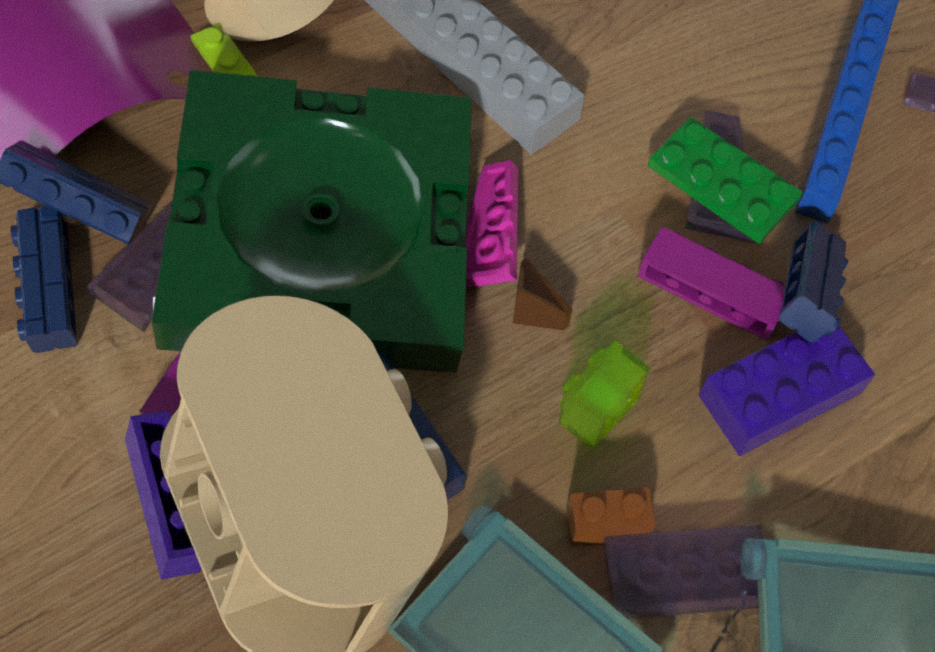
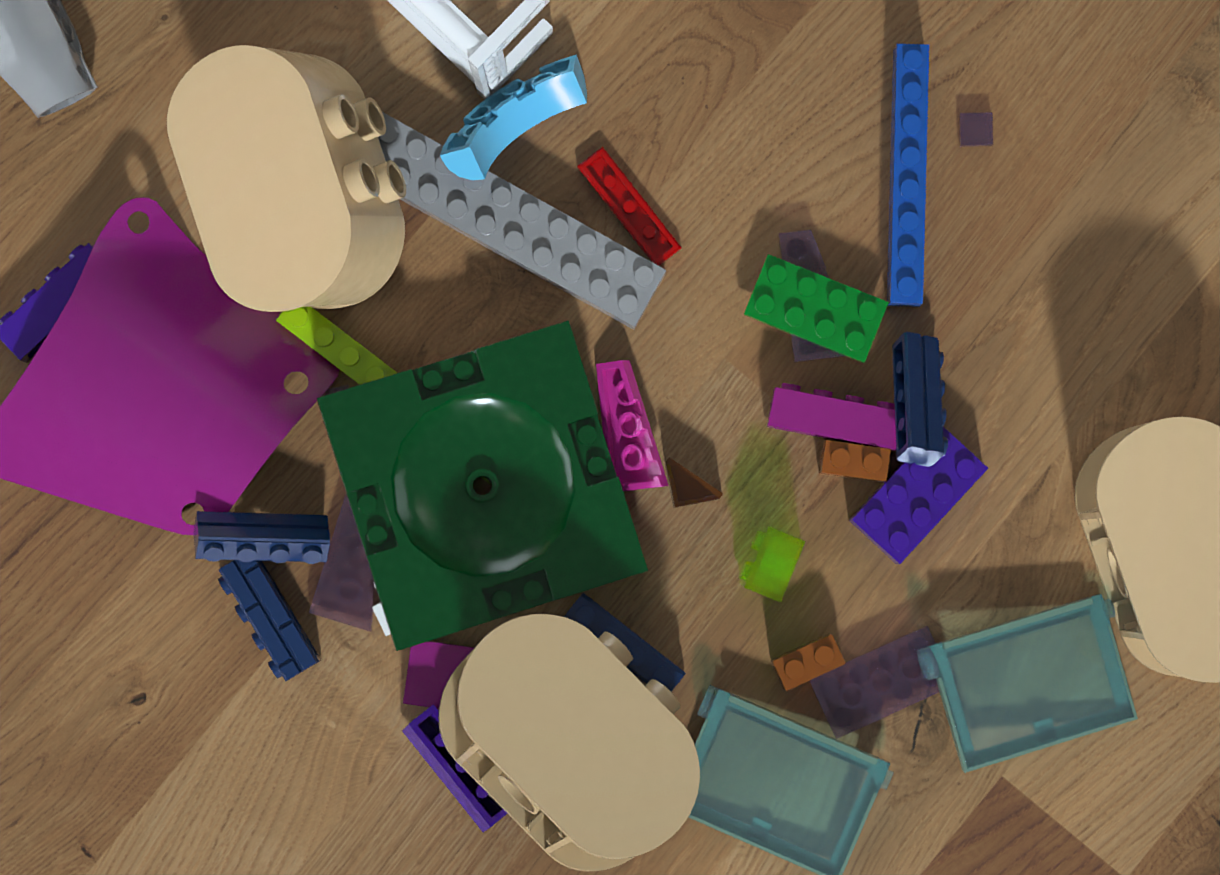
camera: 15 degrees left, 25 degrees up
none -> red tile [577,146,682,266]
none -> dark orange brick [819,440,891,482]

